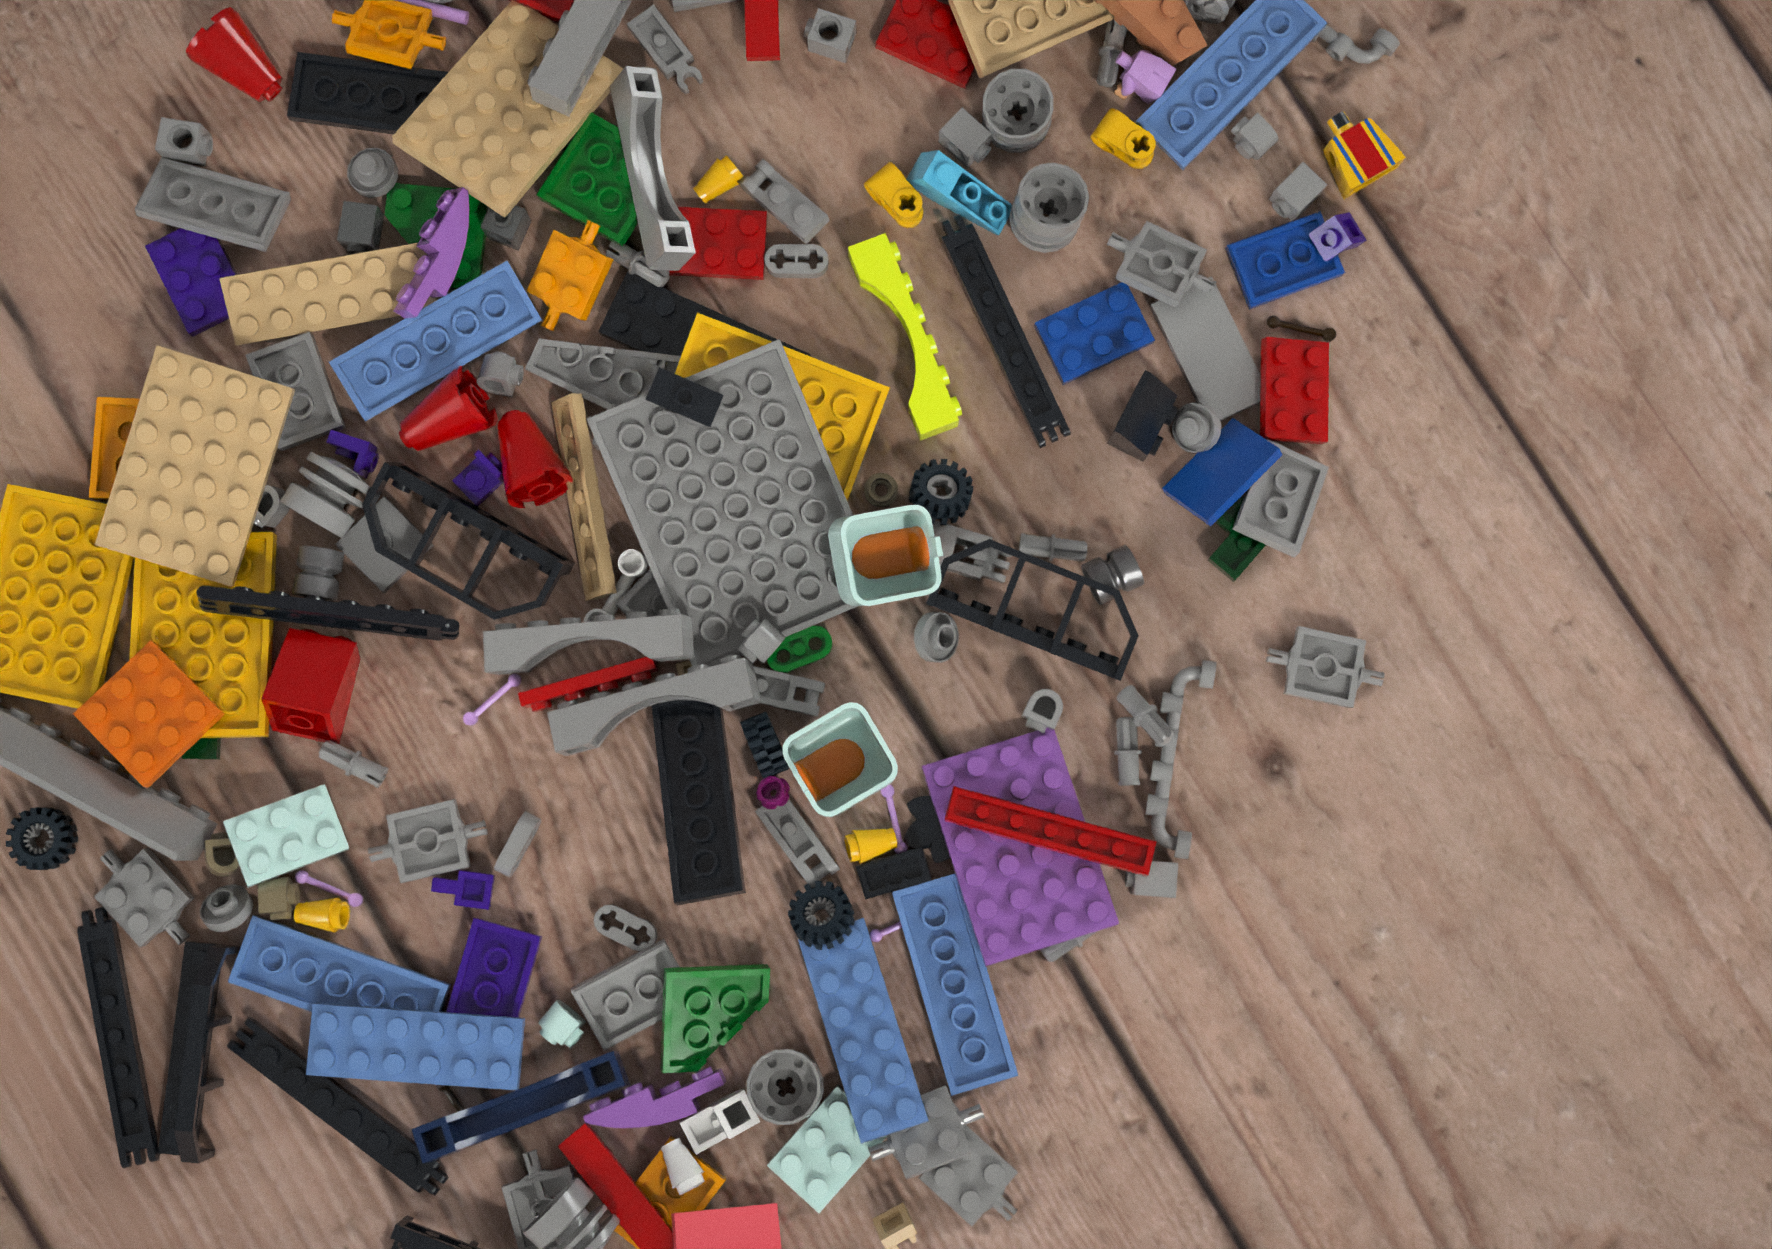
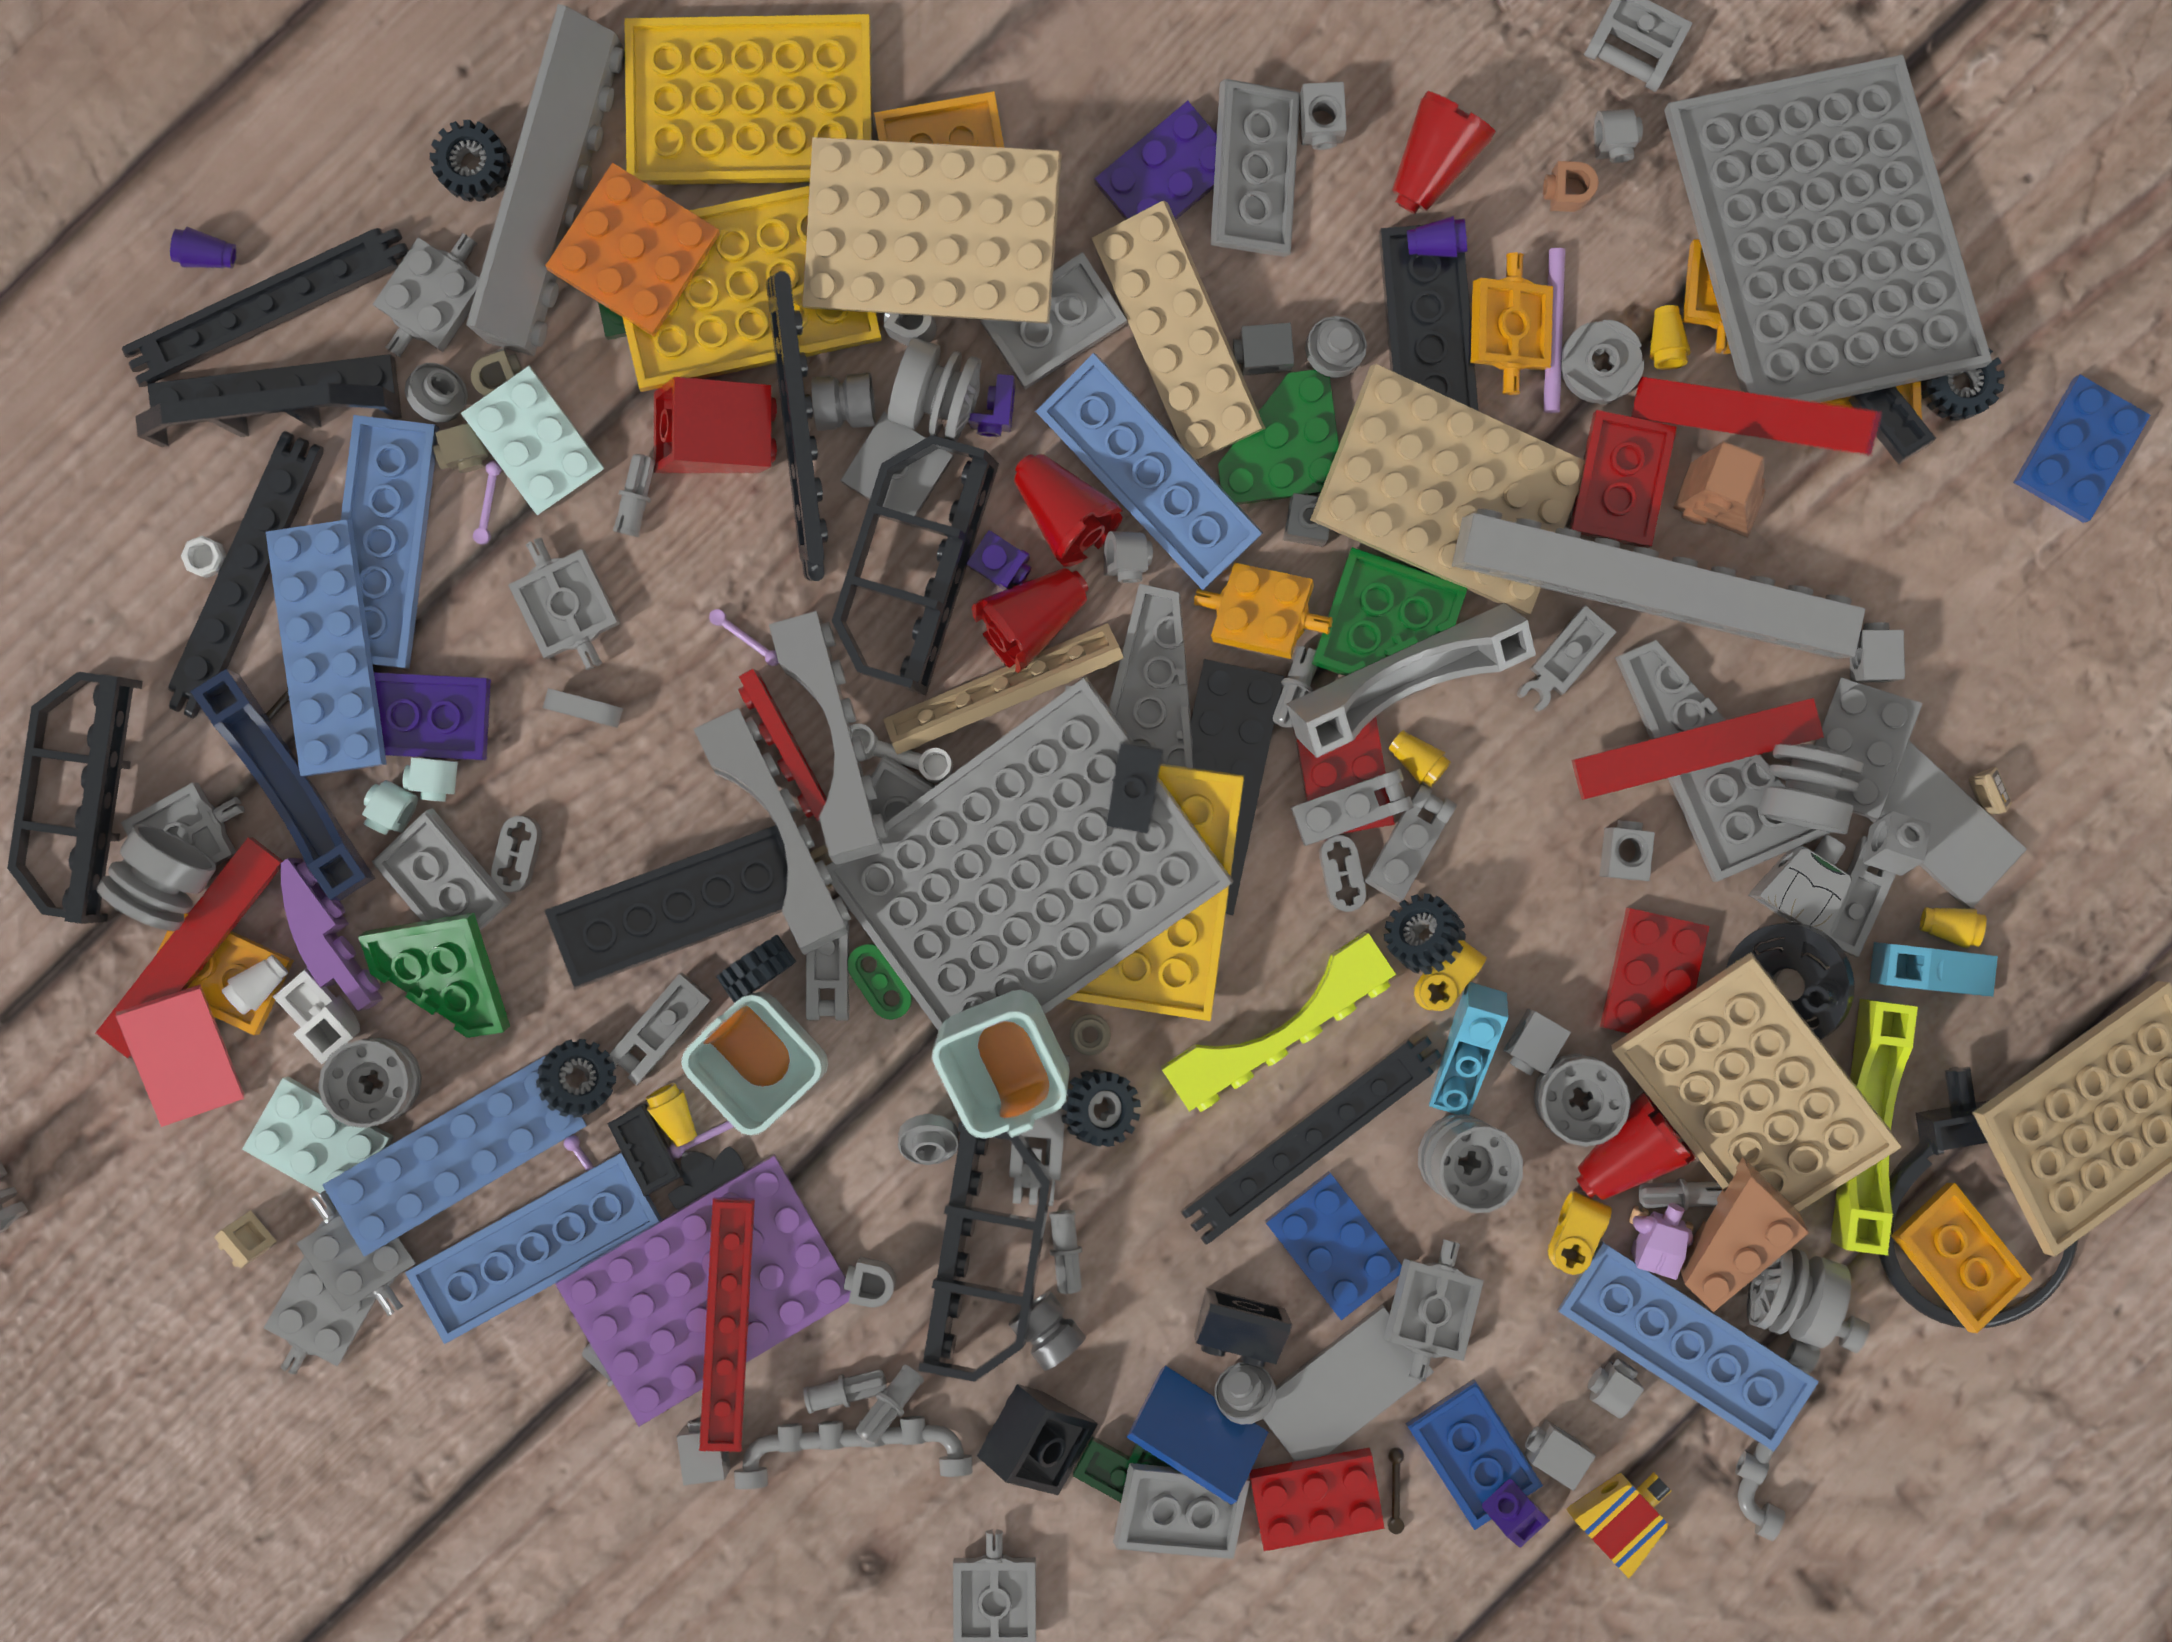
camera: 80 degrees right, 5 degrees up
yellow cone [294,898,350,933] -> none
medium lavender slope [393,187,469,319] -> none
dark purple plate [431,870,495,910] -> none
light grey plate [737,618,785,663] -> none
magenta plate [756,776,790,810] -> none
none -> dark purple cone [170,227,237,269]
none -> white tile [181,536,227,578]
none -> light aqua plate [403,757,458,802]
none -> black slope [977,1384,1098,1495]
none -> light grey plate [1290,769,1414,846]
none -> black bush [1384,893,1466,975]
none -> dark purple cone [1407,215,1468,257]
none -> red cone [1576,1092,1696,1200]

